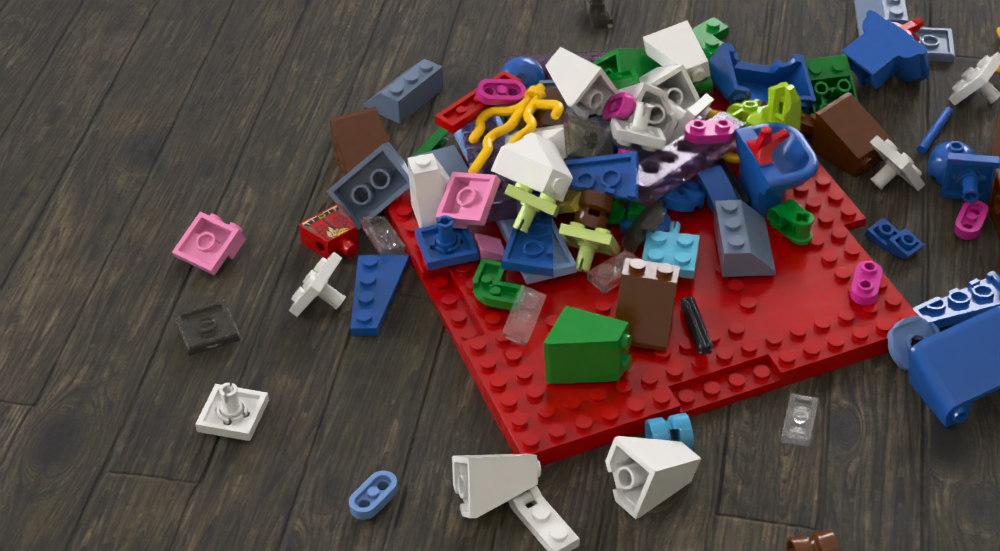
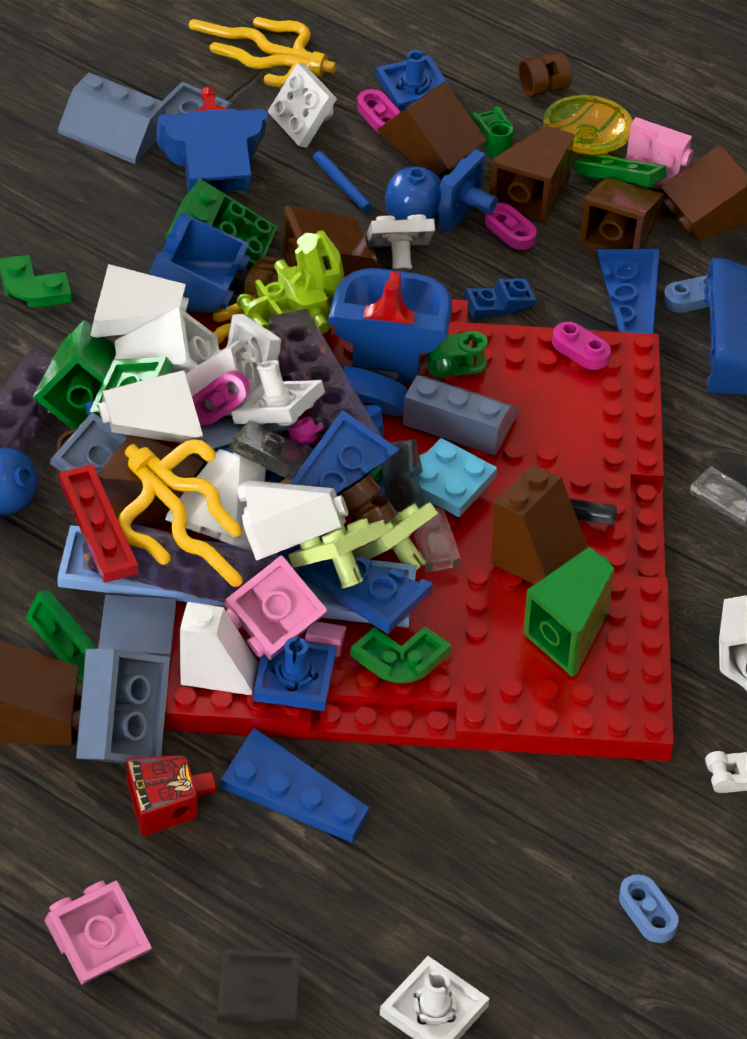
camera: 70 degrees left, 5 degrees up
white plate [289,252,346,317] -> none
clear plate [360,216,405,255] -> none
white slope [452,454,541,518] -> none
dark pink plate [476,79,526,105] -> none
clear plate [500,285,547,346] -> none
dark azure wheel [645,413,694,450] -> none
dark pink plate [684,118,735,144] -> none
medium blue plate [887,316,940,371] -> none

